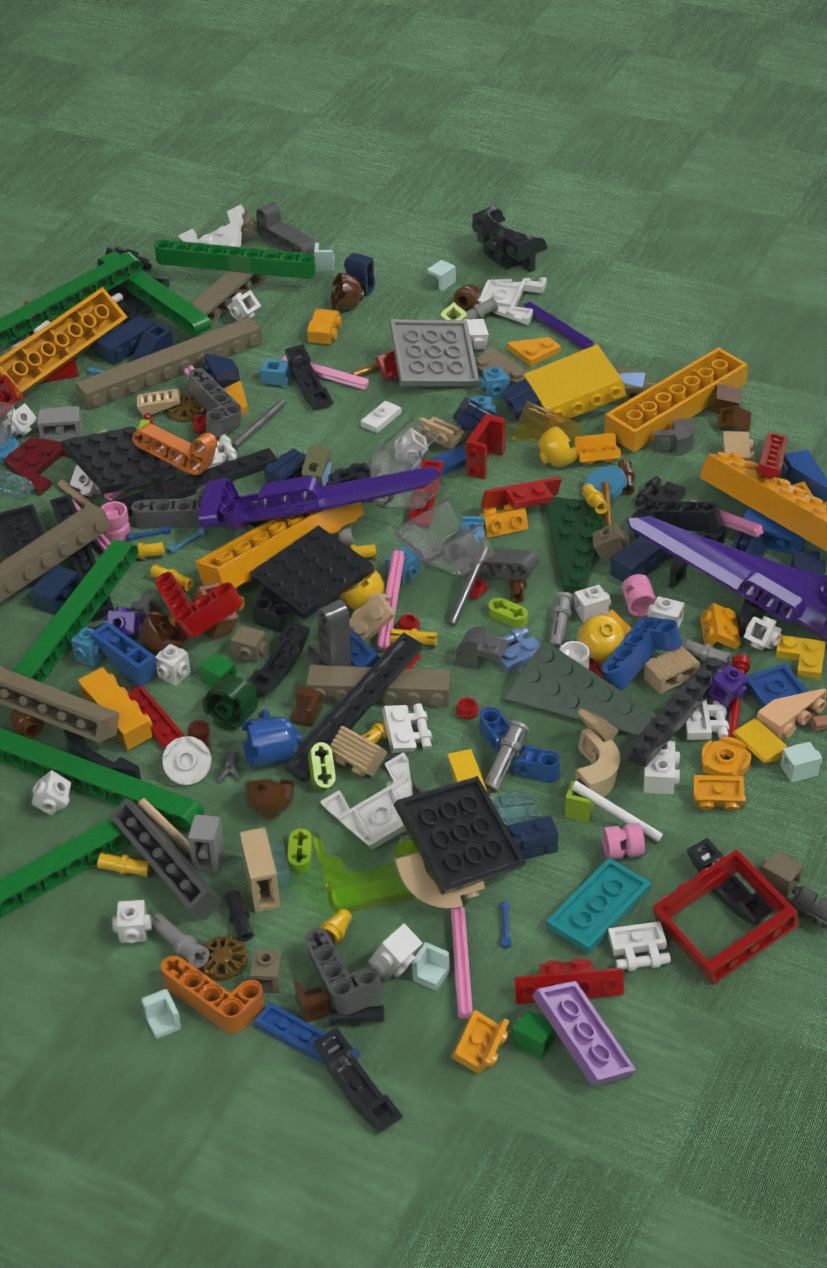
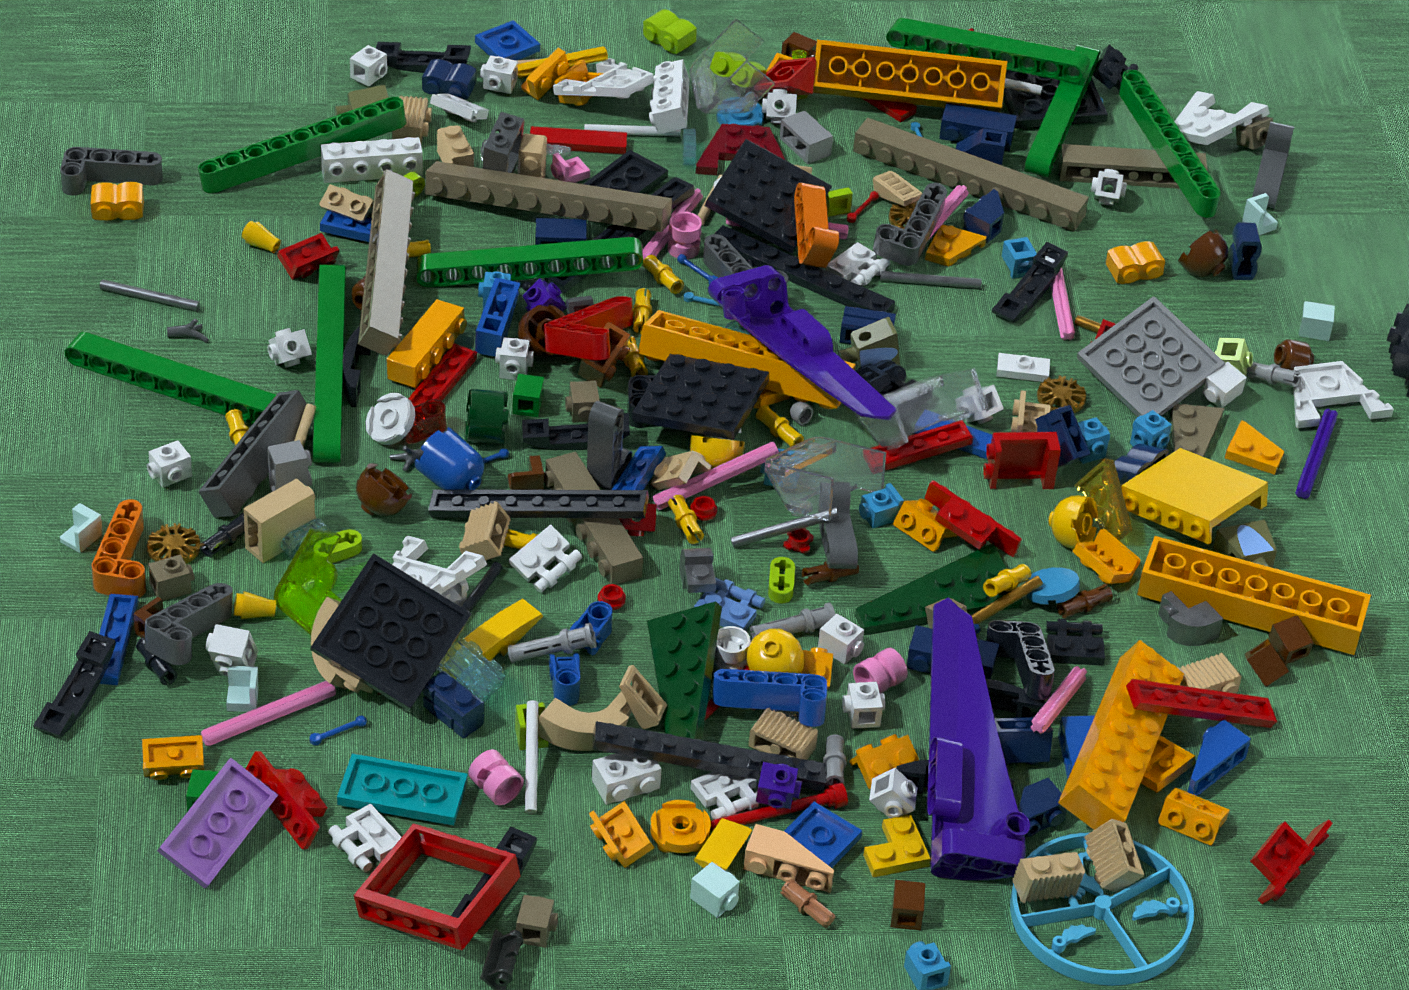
camera: 55 degrees right, 0 degrees up
light grey pin [151,913,209,969] -> none
lime beam [308,742,335,790] -> none
none -> pearl gold wheel [1037,376,1086,413]

